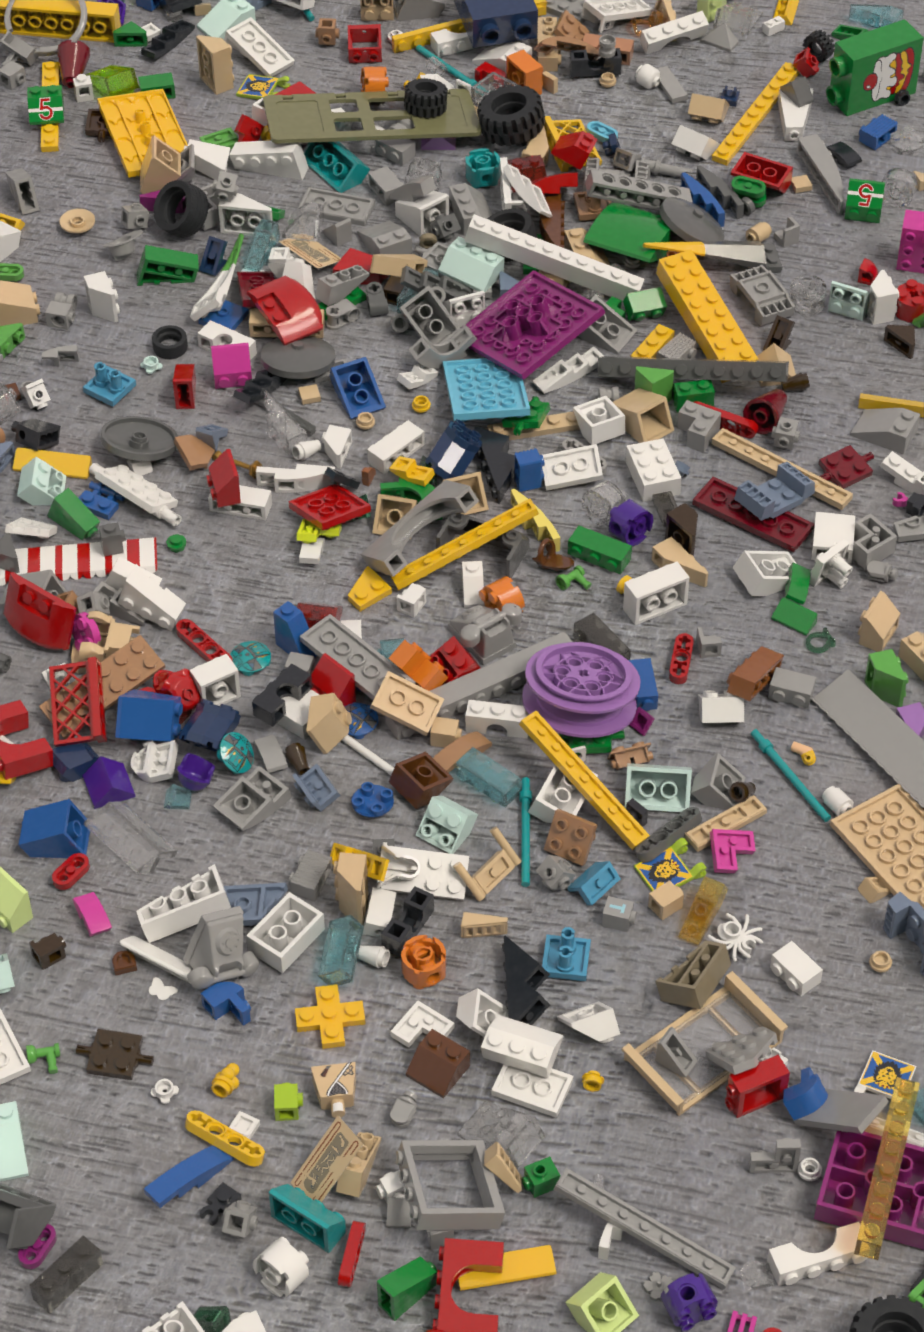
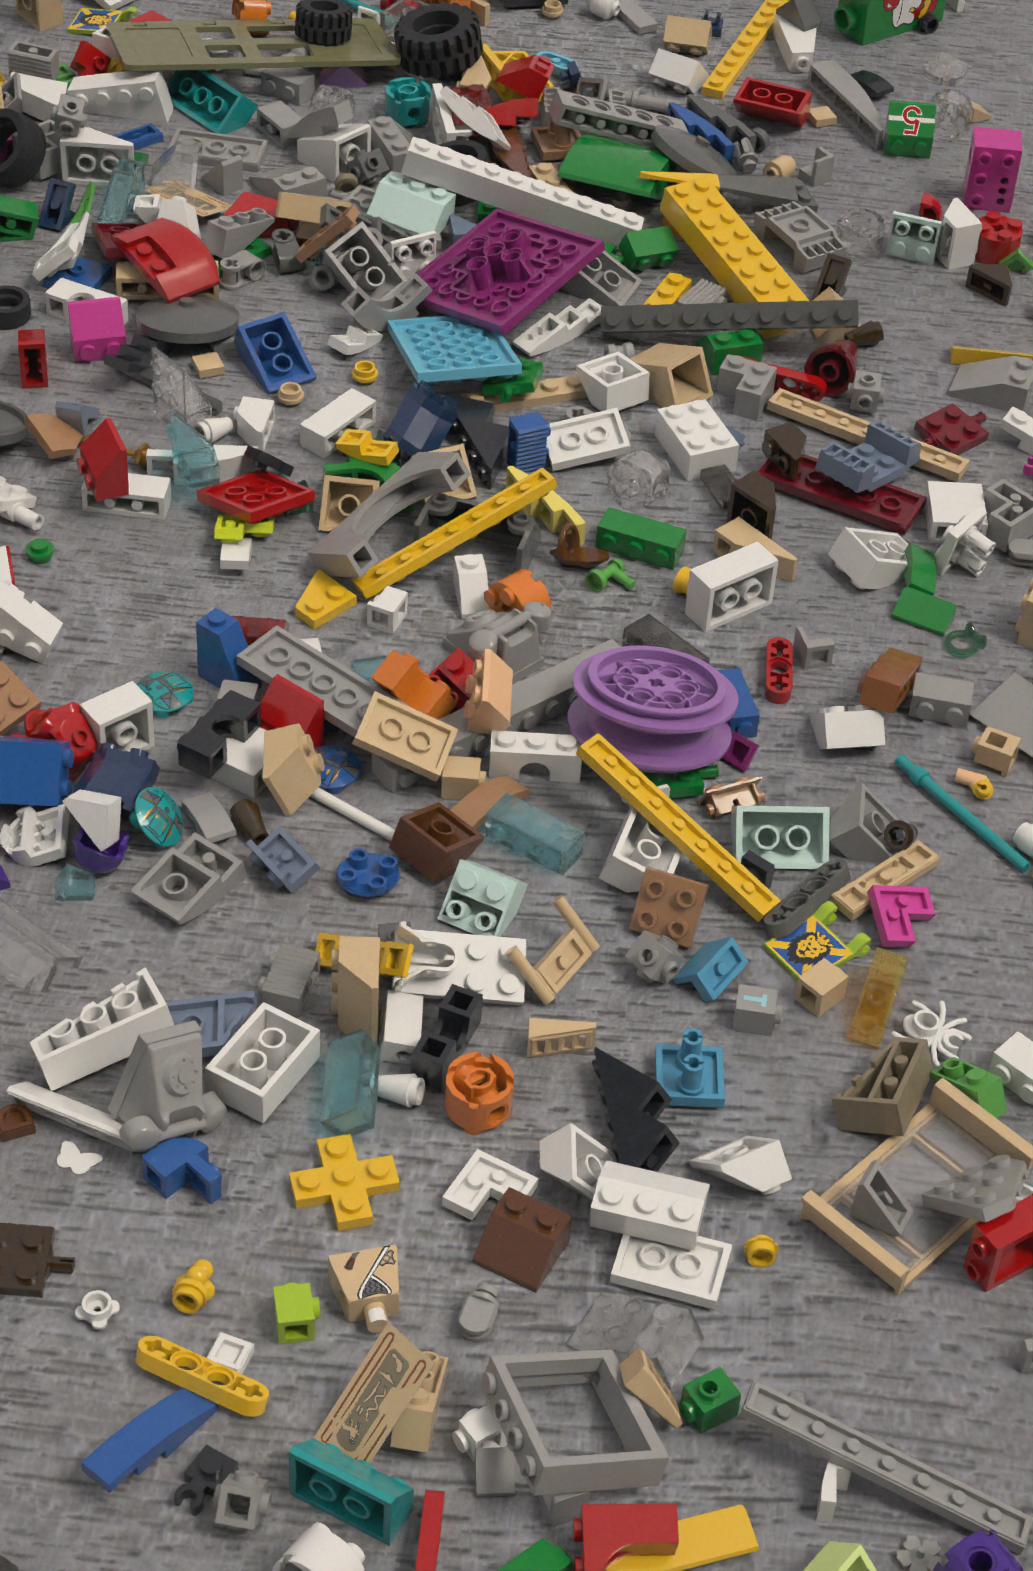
camera: 10 degrees left, 5 degrees down
red beam [176,619,233,662] -> none
dark orange tile [362,467,376,486] -> none
teal bar [519,777,532,887] -> none
dark purple brick [608,499,654,546] -> none
bright green slope [635,366,674,402] -> none
green brick [731,176,766,208] -> none
blue brick [859,114,898,150] -> none
none -> light grey brick [7,40,60,80]
none -> white slope [62,789,121,852]
none -> blue tile [112,123,163,151]
none -> clear light blue slope [165,411,220,489]
none -> medium nougat plate [294,205,360,263]
none -> light nougat slope [464,649,513,735]
none -> light grey arm [733,137,758,173]
none -> dark brown slope [762,422,807,481]
none -> bright green slope [930,1057,1007,1118]
none -> tan brick [971,726,1021,777]

